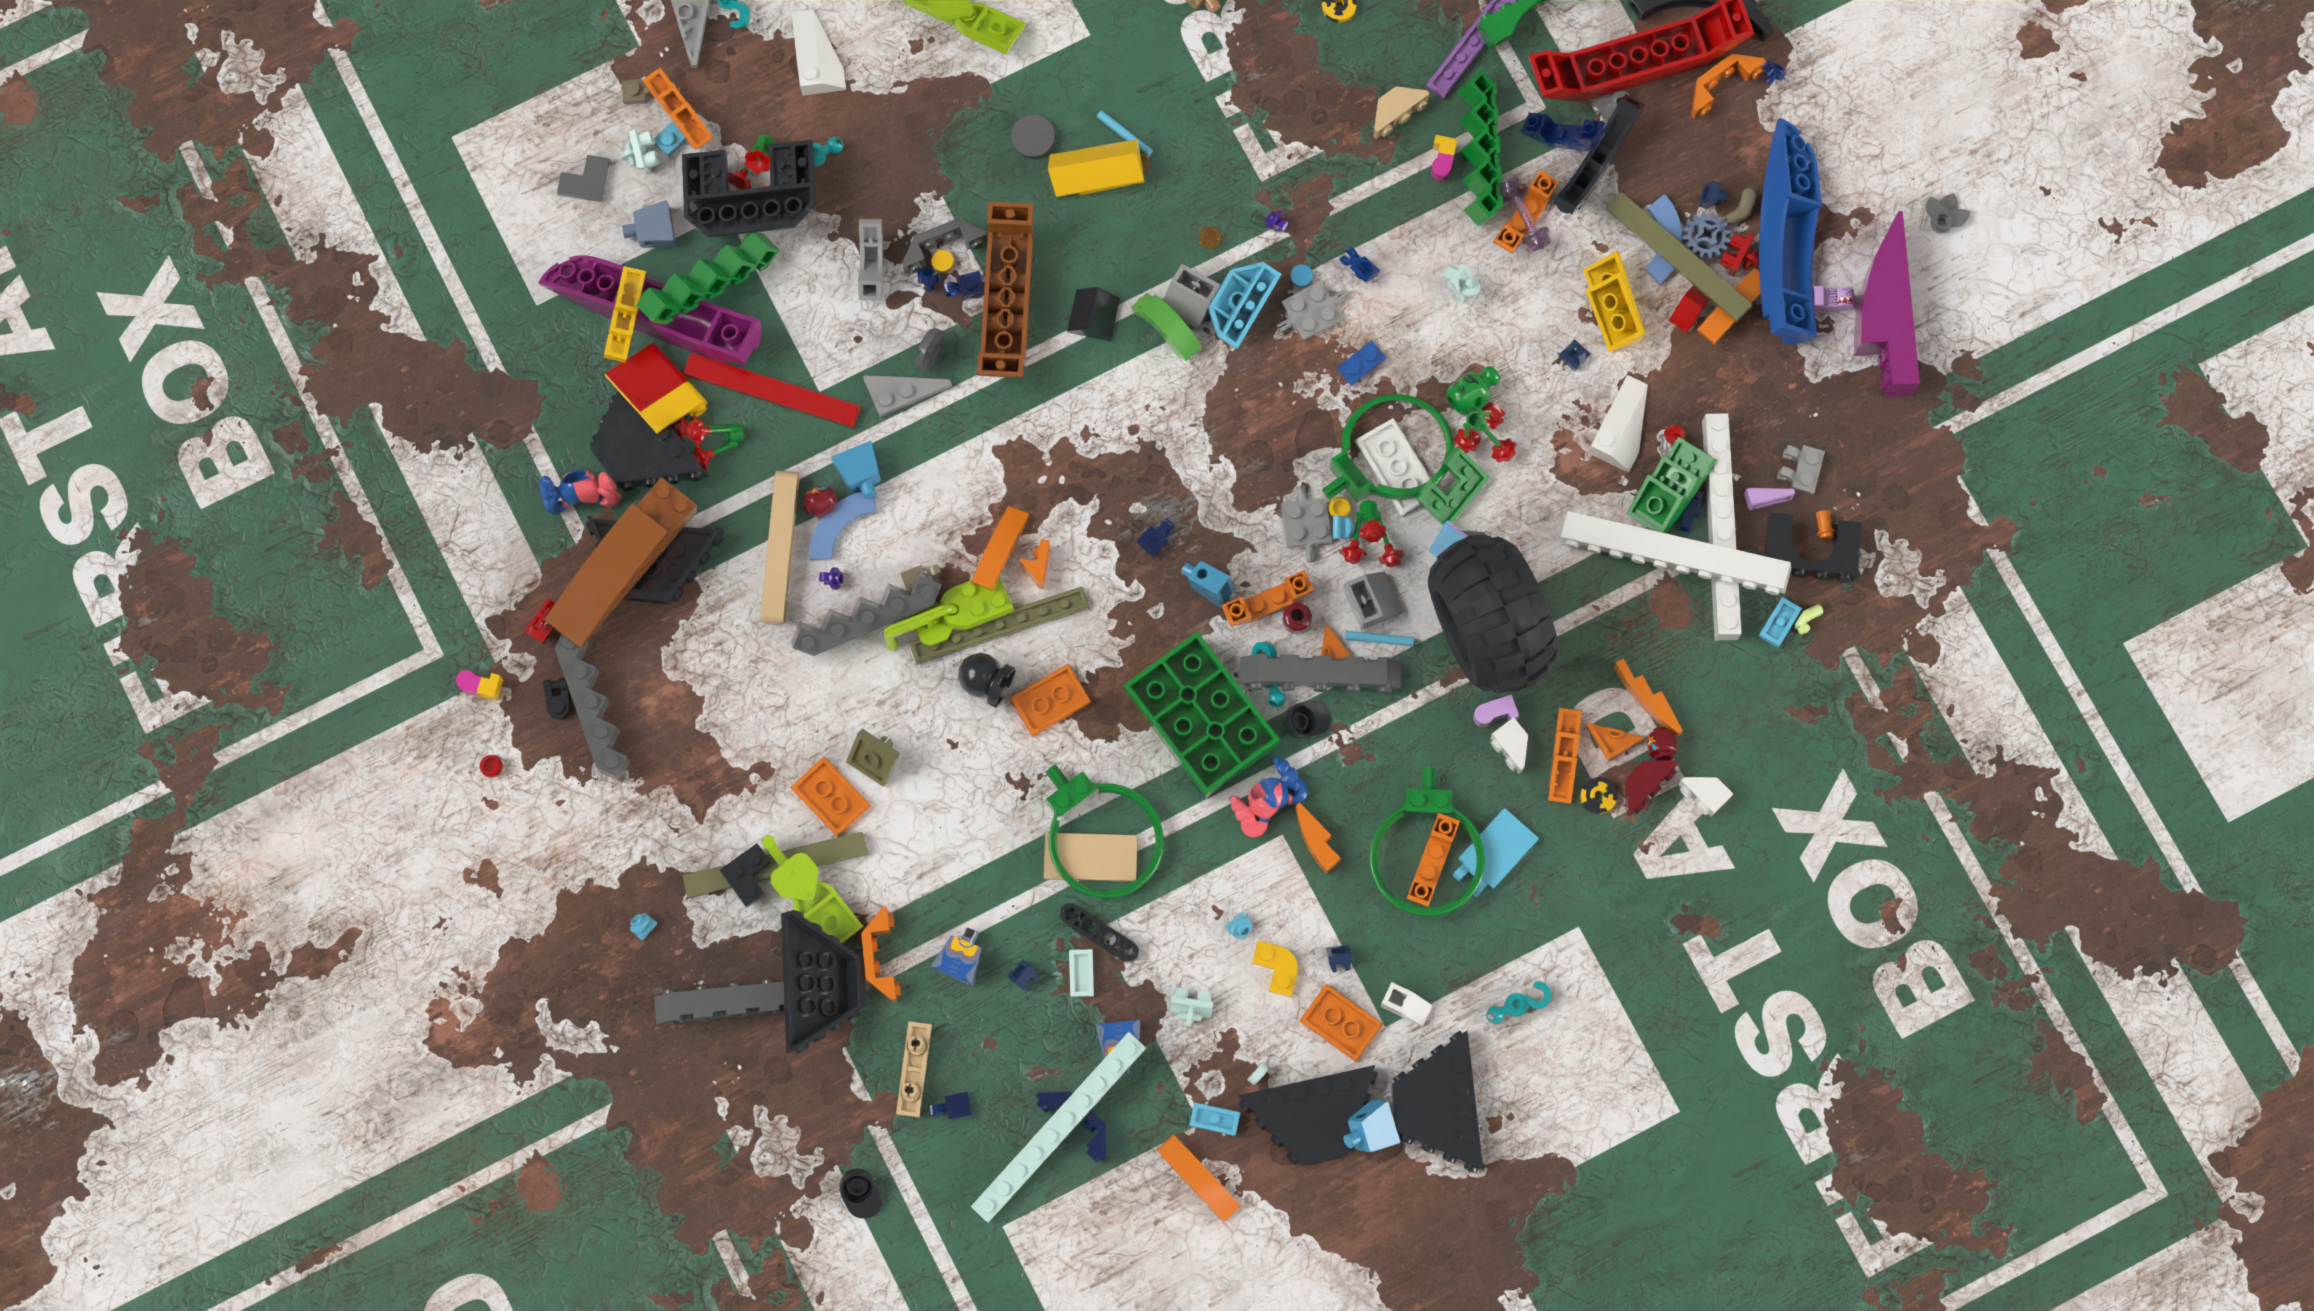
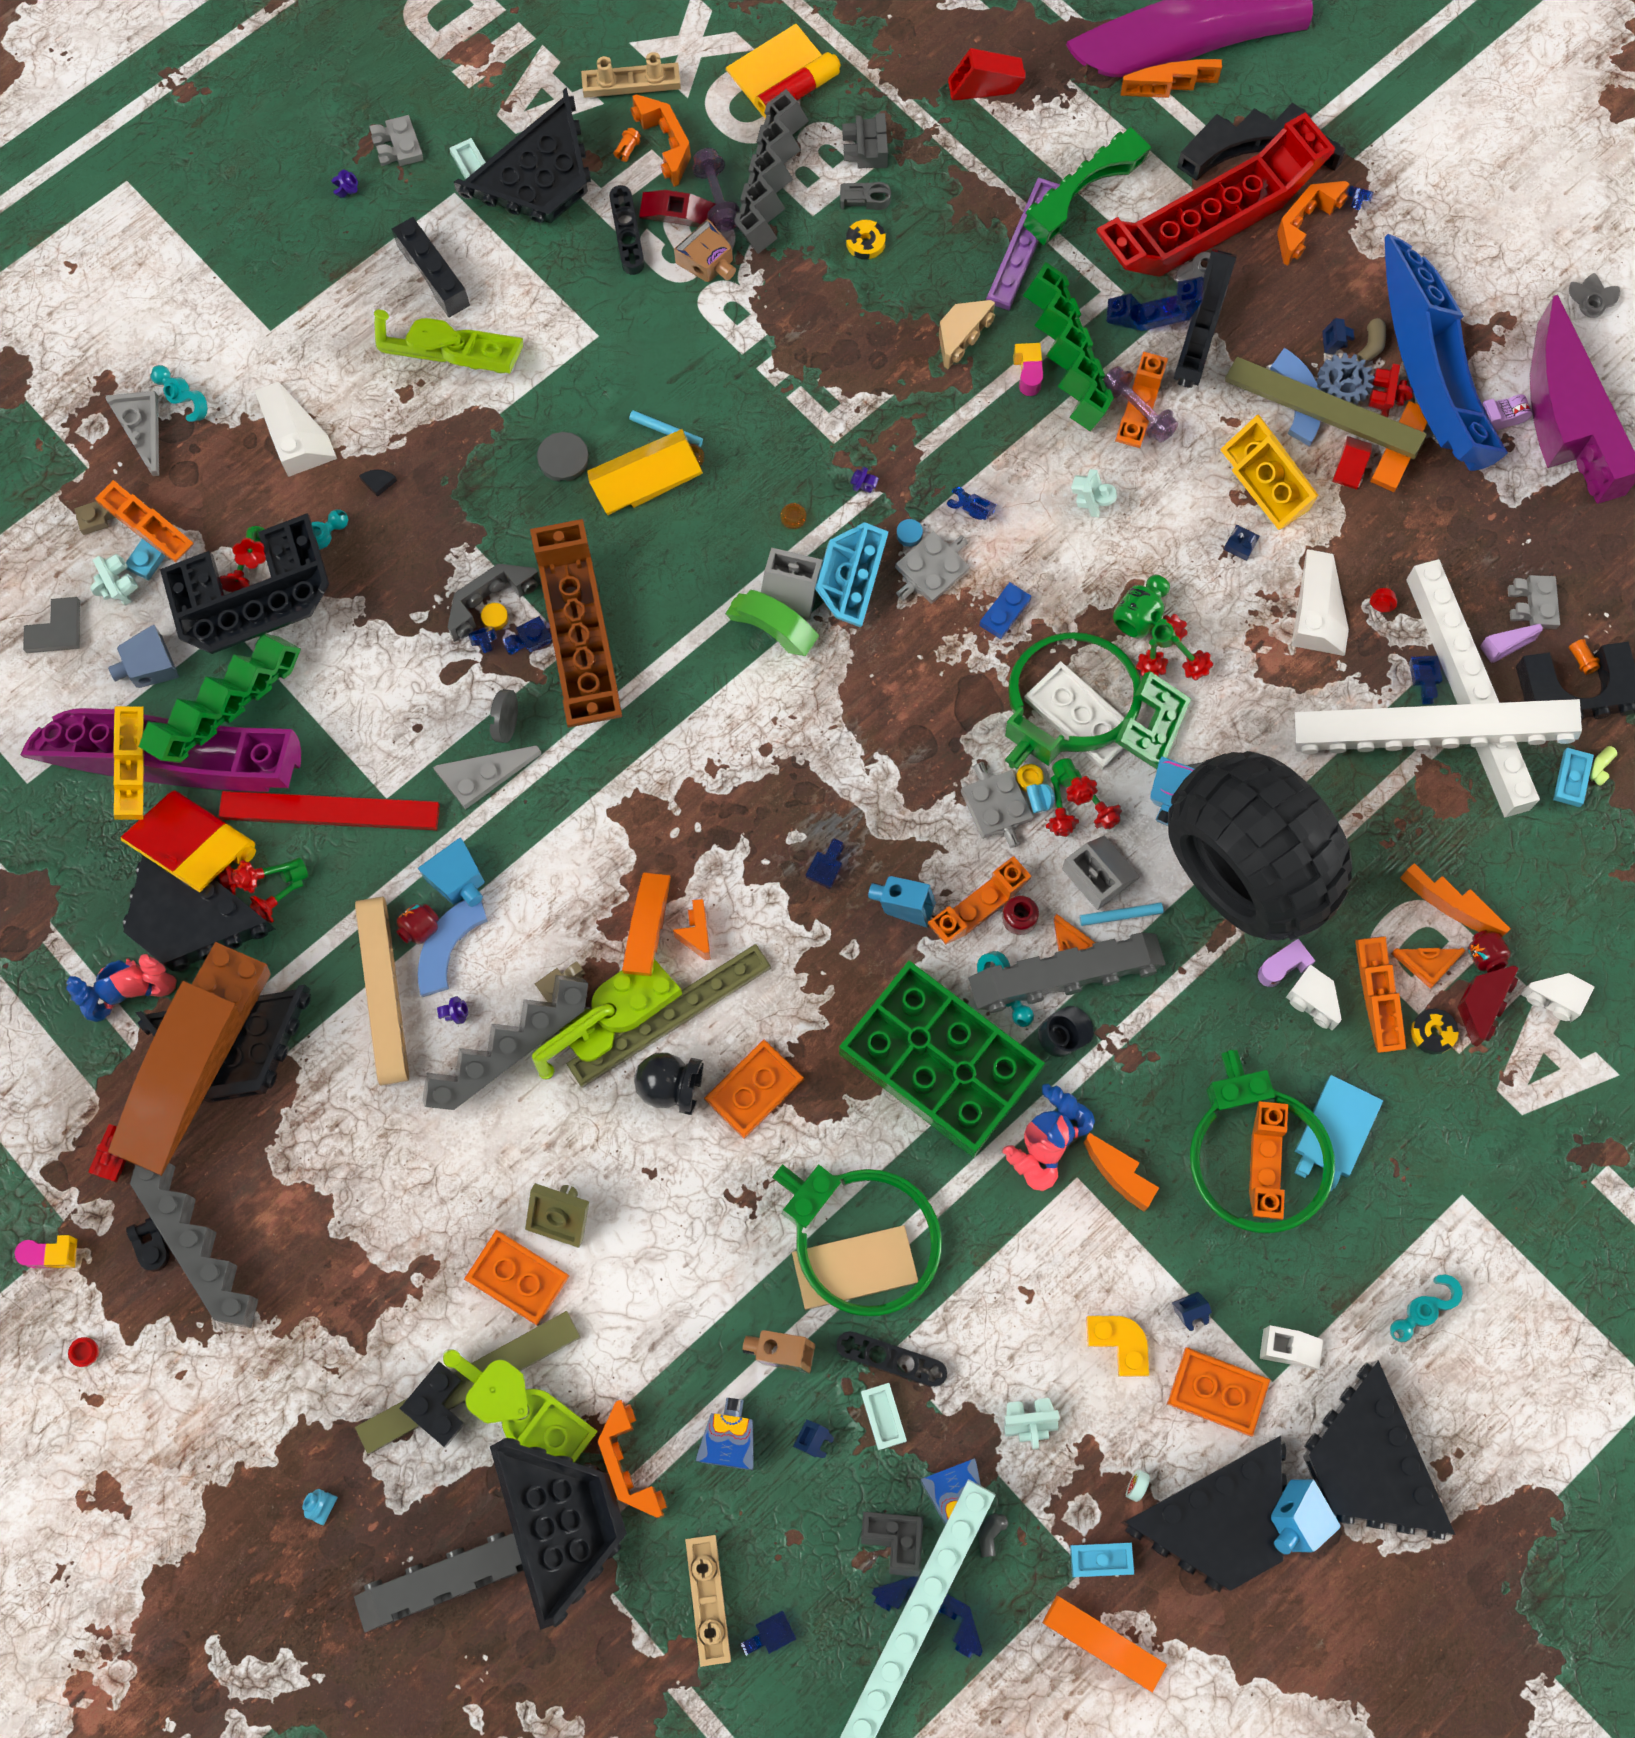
camera: 15 degrees left, 5 degrees down
light grey arch [858,219,884,300] -> none
black slope [1067,287,1120,341] -> none
medium azure plate [1225,912,1252,939] -> none
green slope [1626,437,1717,533] -> none
none -> black tile [359,470,397,497]
none -> medium nougat torso [743,1330,816,1374]
none -> dark grey tile [861,1511,923,1577]
none -> dark grey arm [978,1513,1008,1557]

